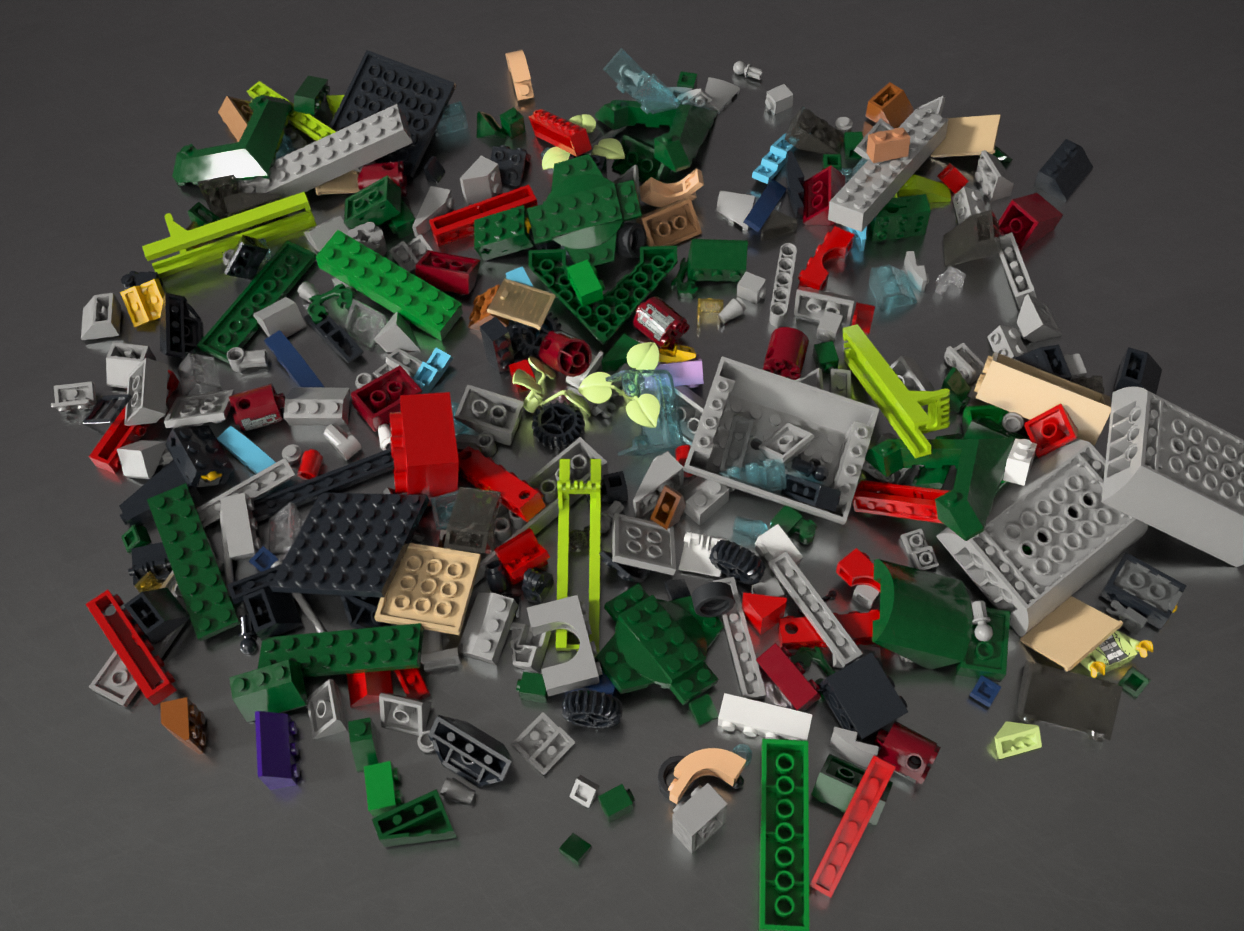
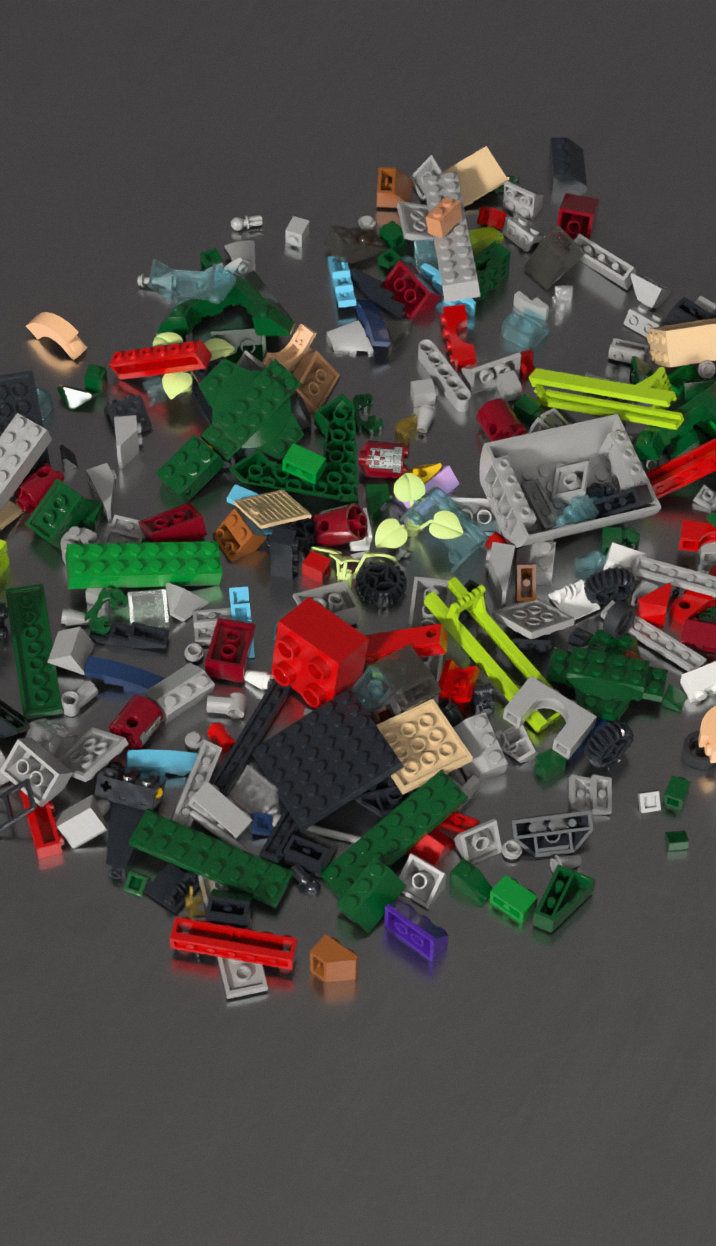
camera: 45 degrees left, 5 degrees down
light grey slope [303,215,349,252] -> none
red piece [429,185,538,247] -> none
dark green slope [686,239,748,282] -> none

